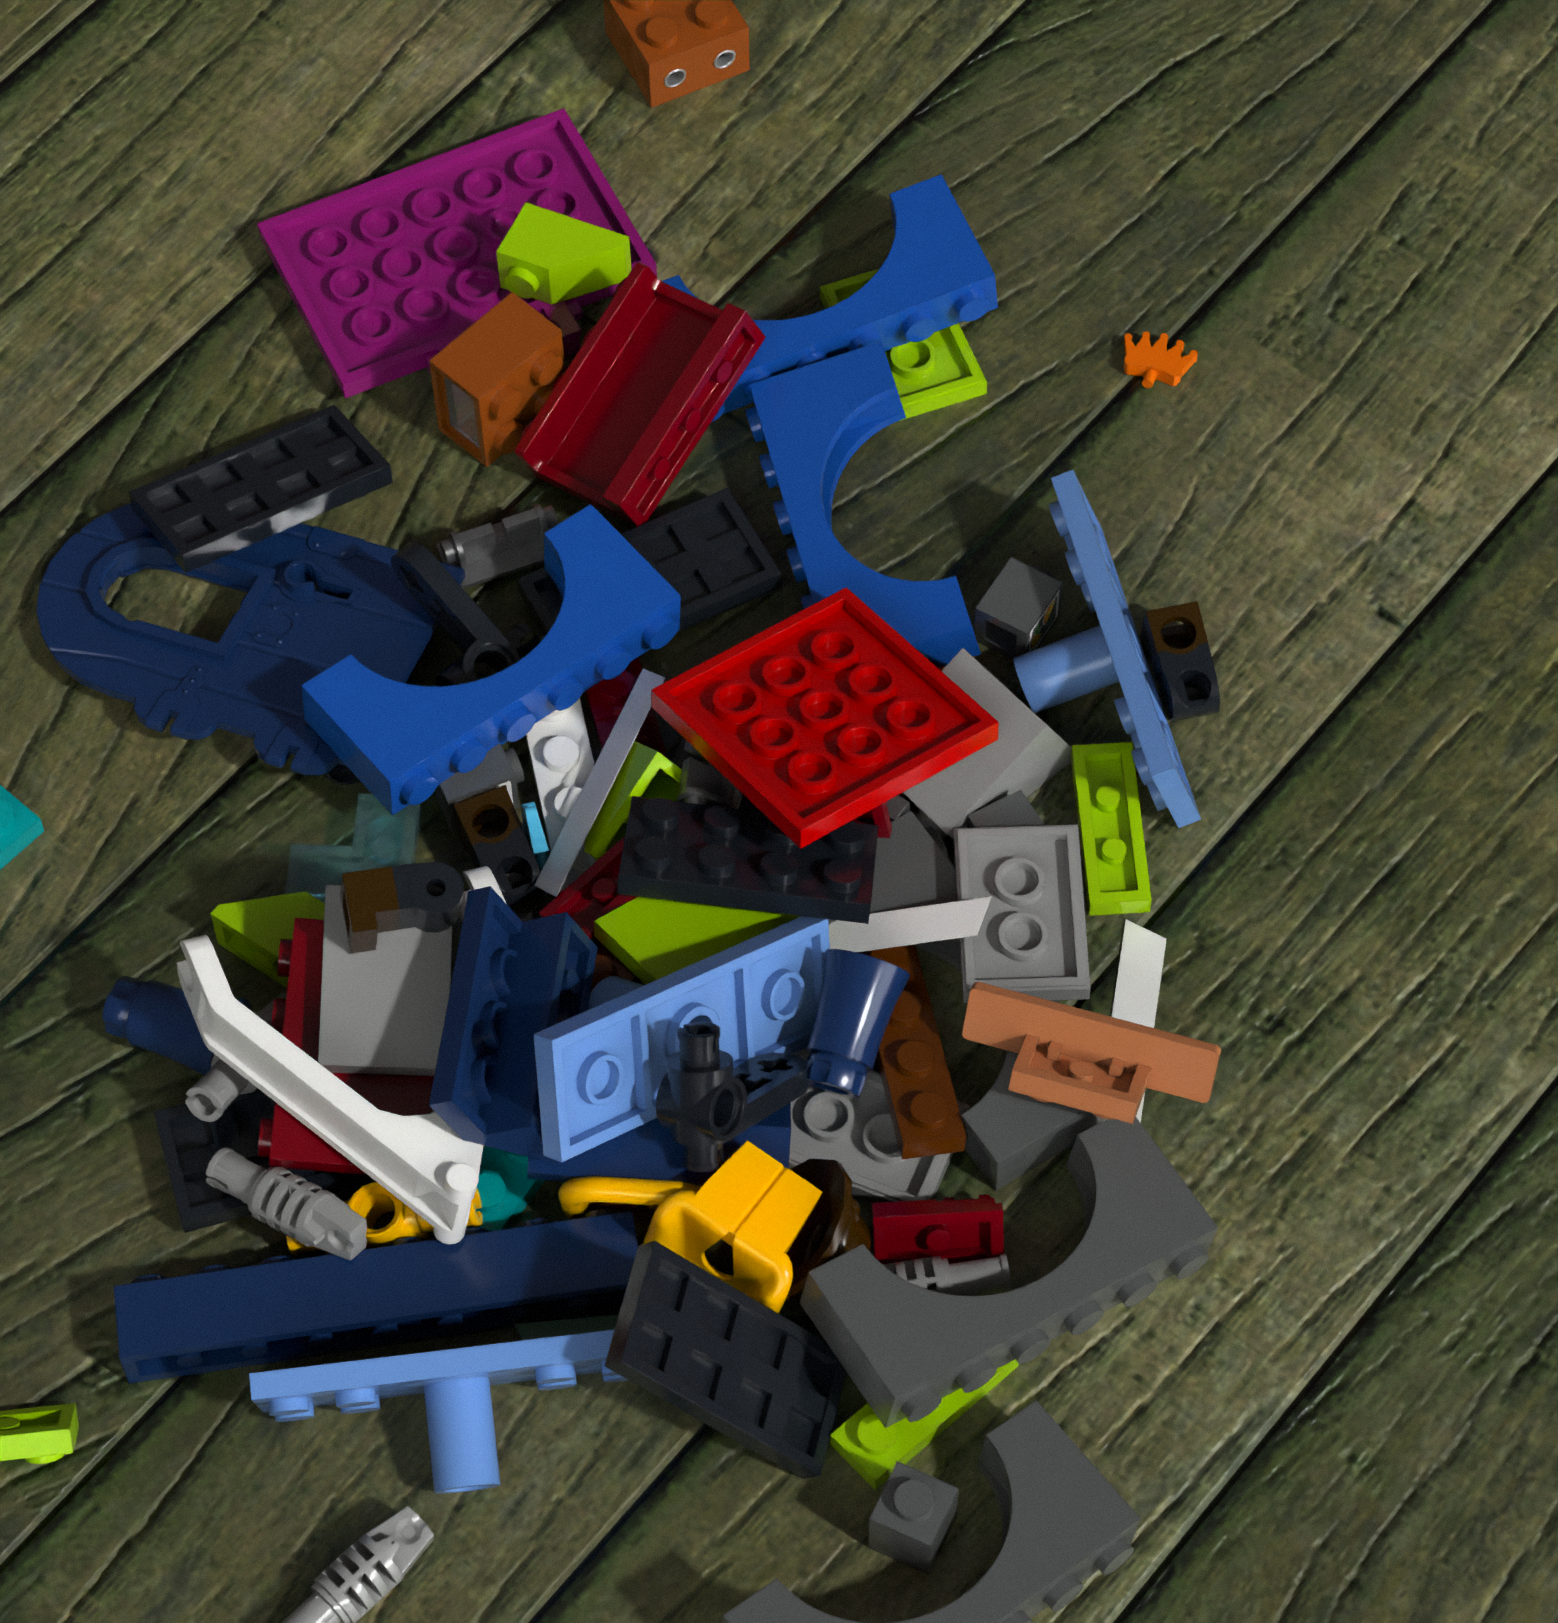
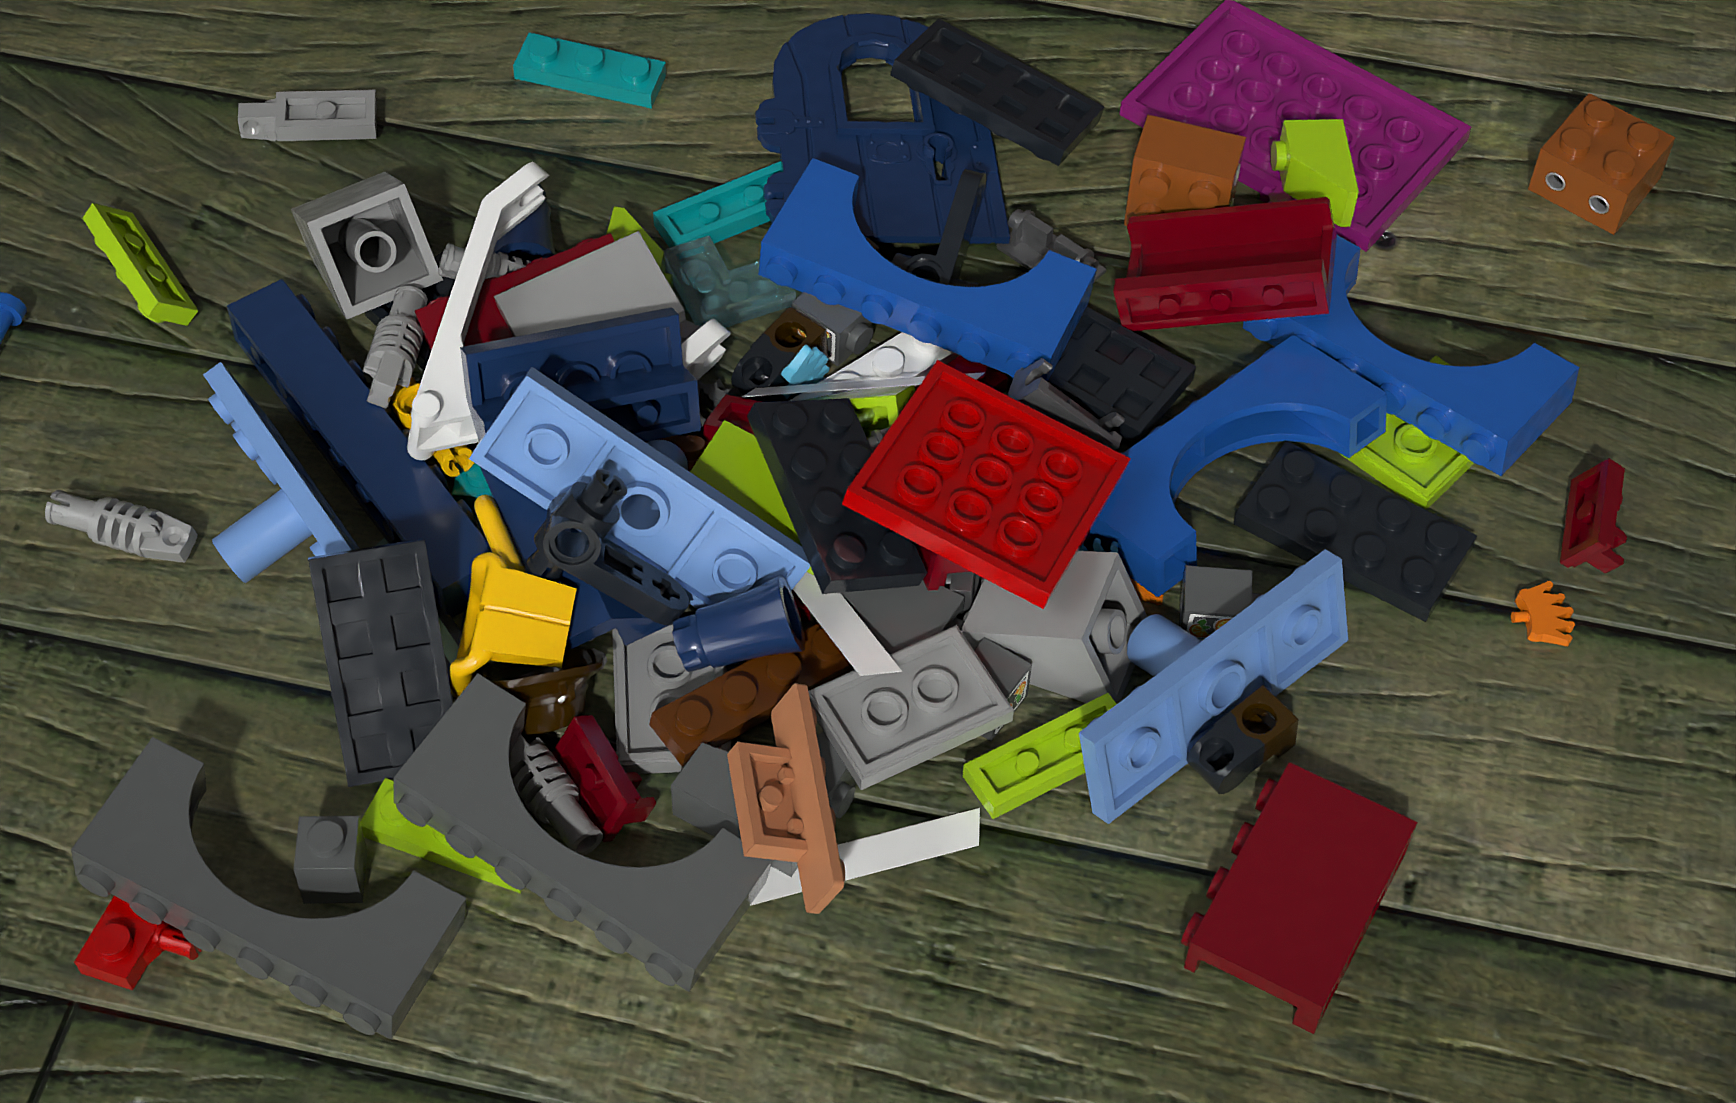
camera: 60 degrees right, 5 degrees down
leg [340,862,464,954] -> none
none -> light grey slope [291,172,443,319]
none -> teal plate [653,161,782,259]
none -> flat silver hinge [1007,359,1125,450]
none -> dark red panel [1181,762,1418,1034]
none -> black plate [1234,441,1477,622]
none -> dark red plate [1560,458,1627,573]

